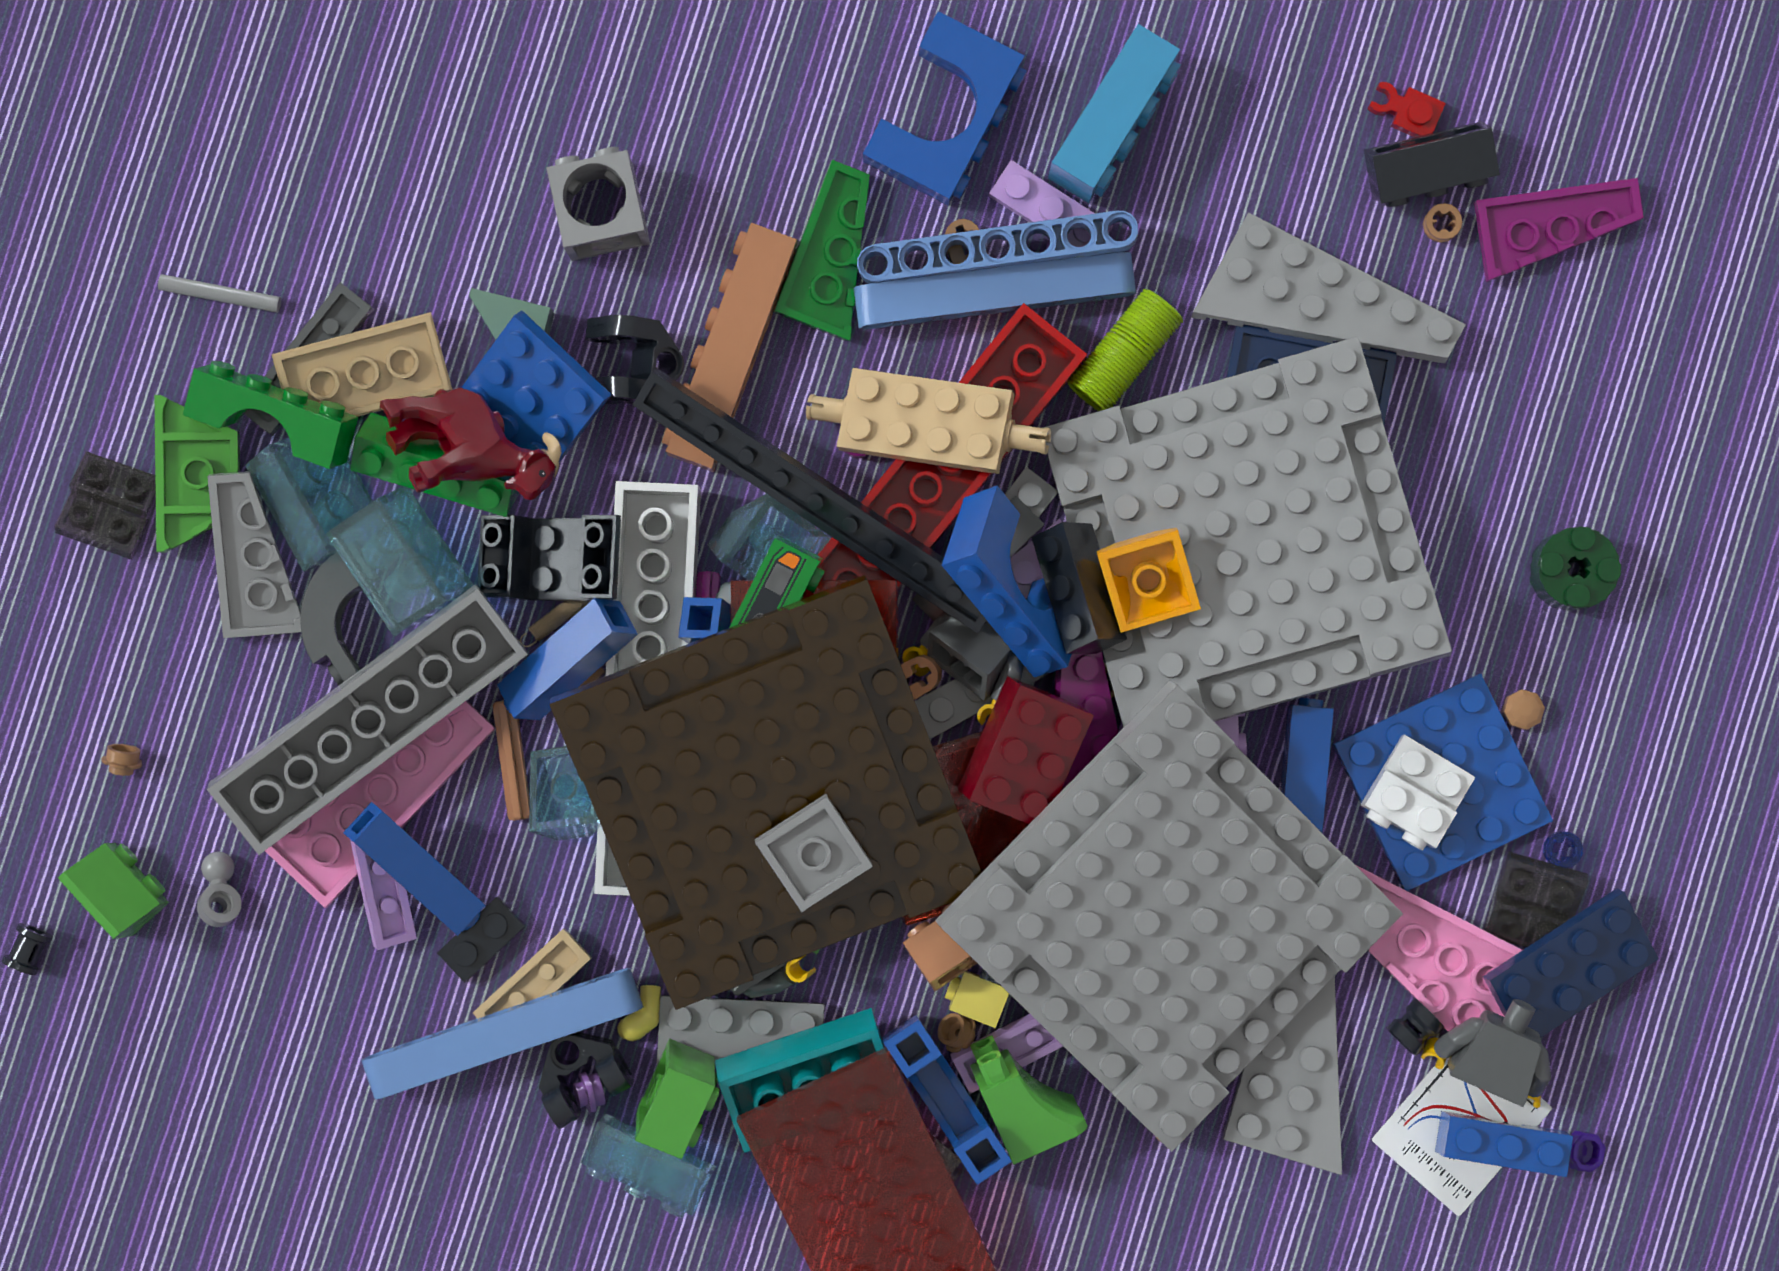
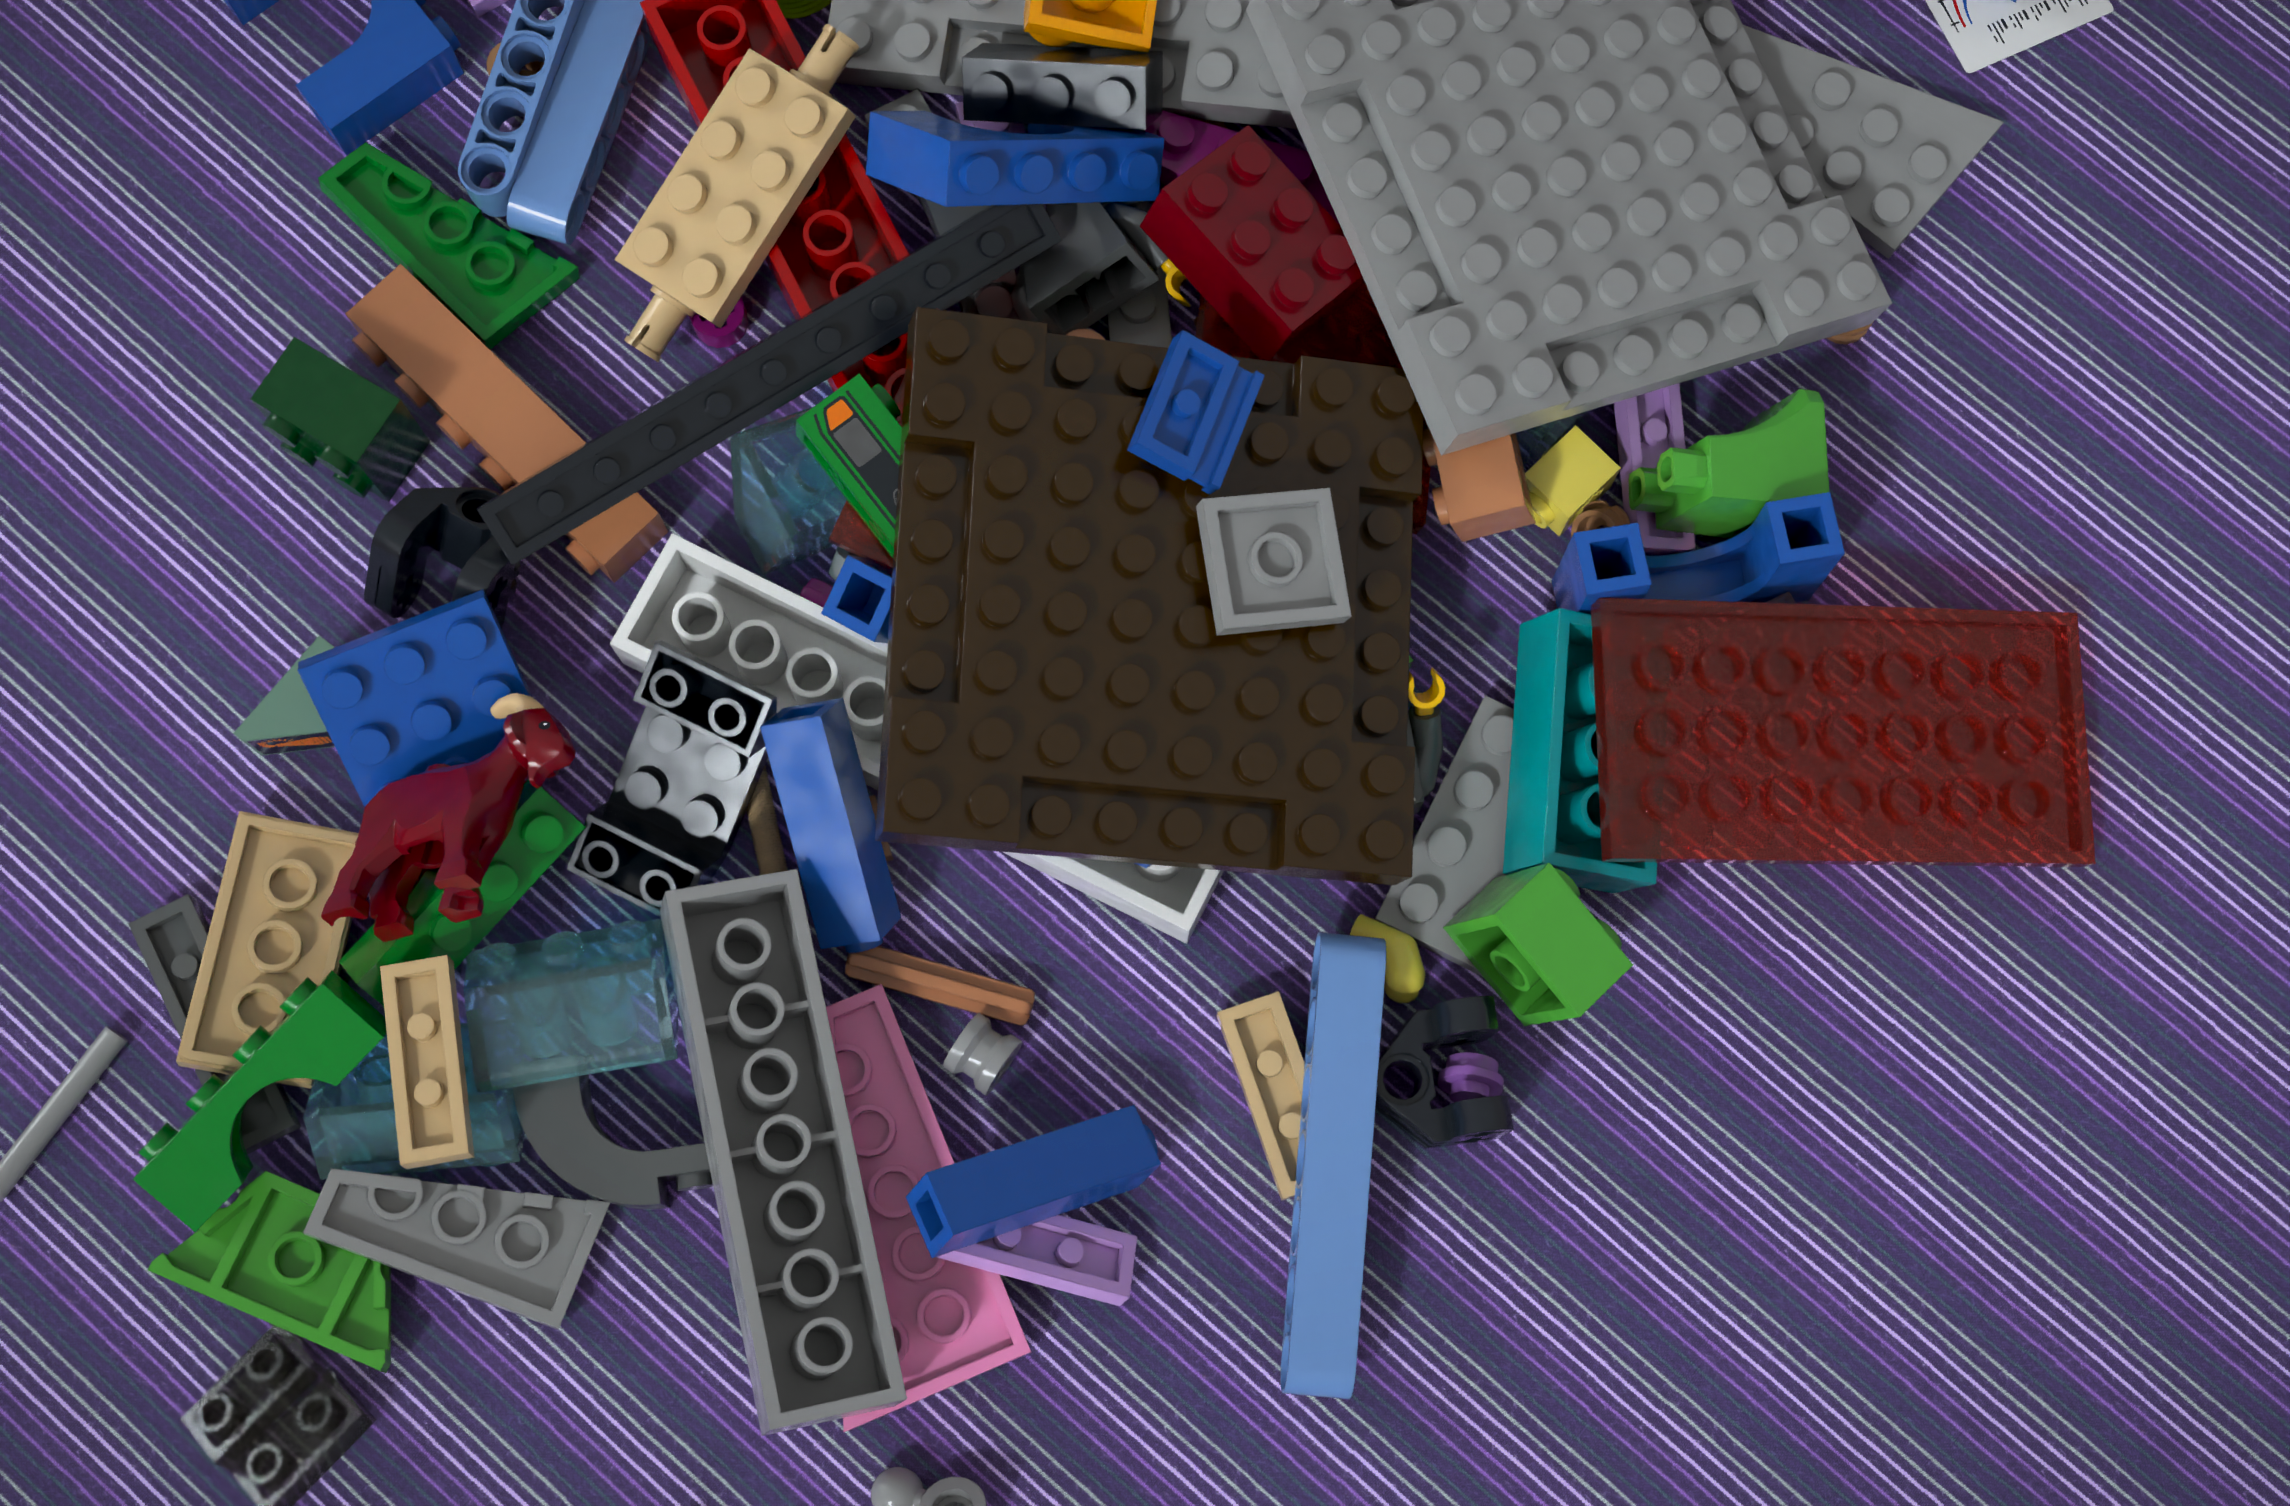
camera: 70 degrees left, 10 degrees down
black plate [437,896,526,983] -> none
clear light blue slope [529,746,601,841] -> none
light grey brick [546,147,650,261] -> none
clear light blue slope [580,1113,716,1218] -> none
none -> dark green brick [250,337,430,502]
none -> tan plate [380,955,475,1169]
none -> light grey wheel [943,1013,1022,1096]
none -> blue plate [1127,330,1265,495]

